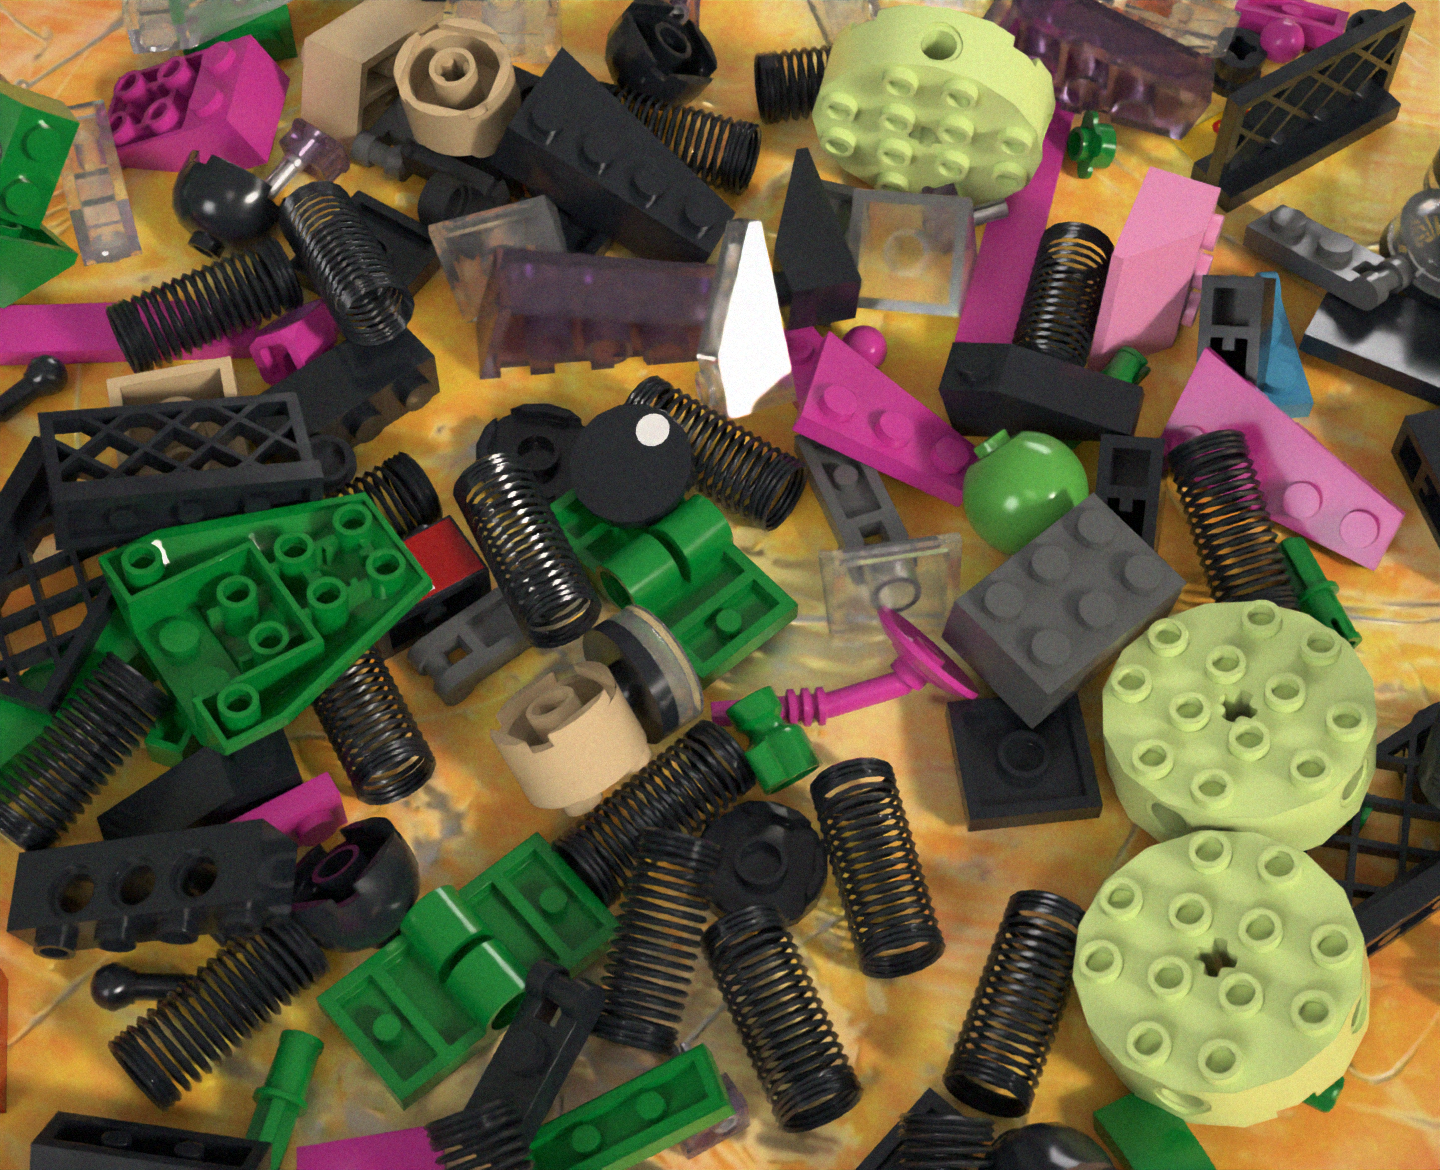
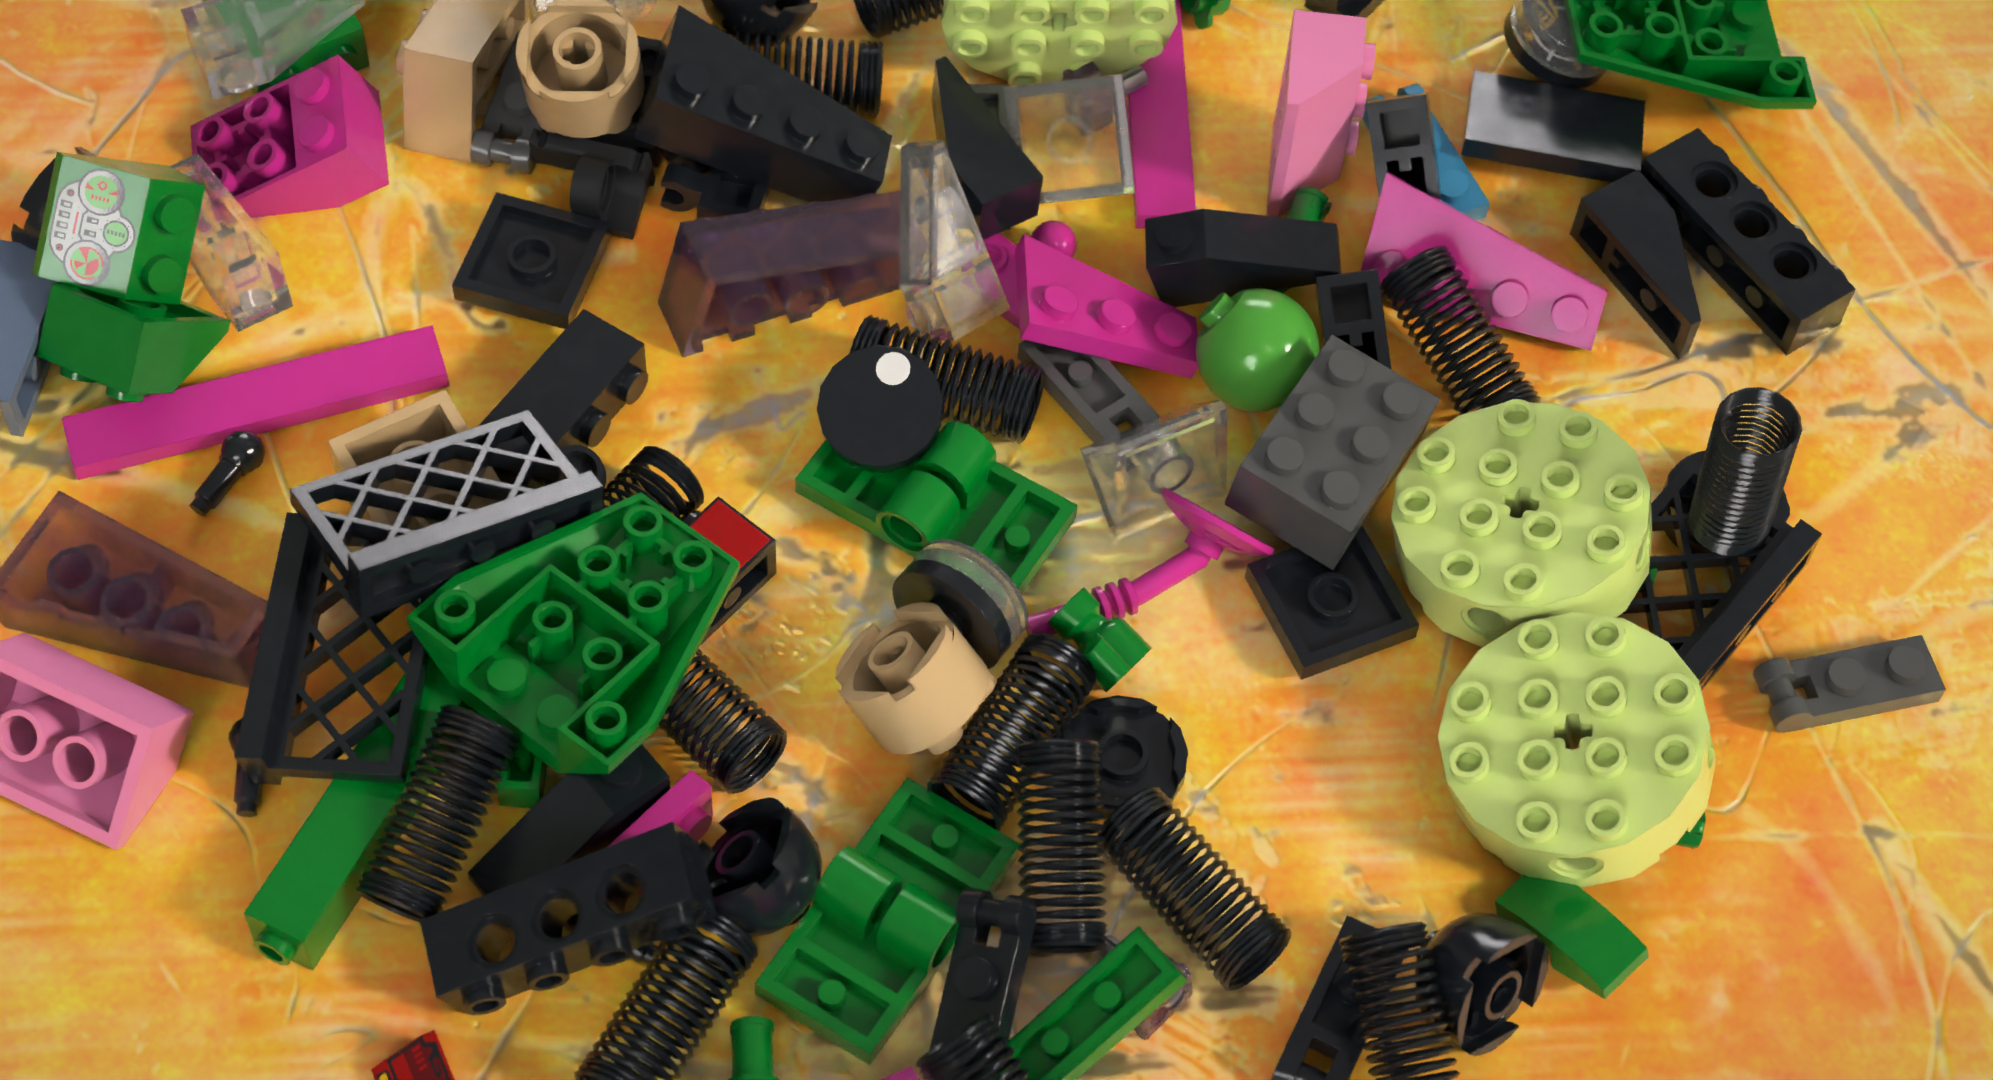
camera: 20 degrees left, 0 degrees up
black piece [90,962,201,1011] -> none
black piece [105,236,304,374] -> none
black cylinder [172,150,293,261] -> none
dark pink rock [249,298,340,386] -> none
piece [263,118,351,199] -> none
black piece [278,181,415,347] -> none
dark grey plate [407,557,589,706] -> none
clear slope [428,195,578,324] -> none
black piece [453,452,602,648] -> none
black tile [476,403,585,515] -> none
black piece [809,757,946,979] -> none
black piece [942,889,1086,1118] -> none
black piece [1012,221,1114,367] -> none
dark grey plate [1243,204,1414,311] -> none
green axle [1271,537,1363,649] -> none

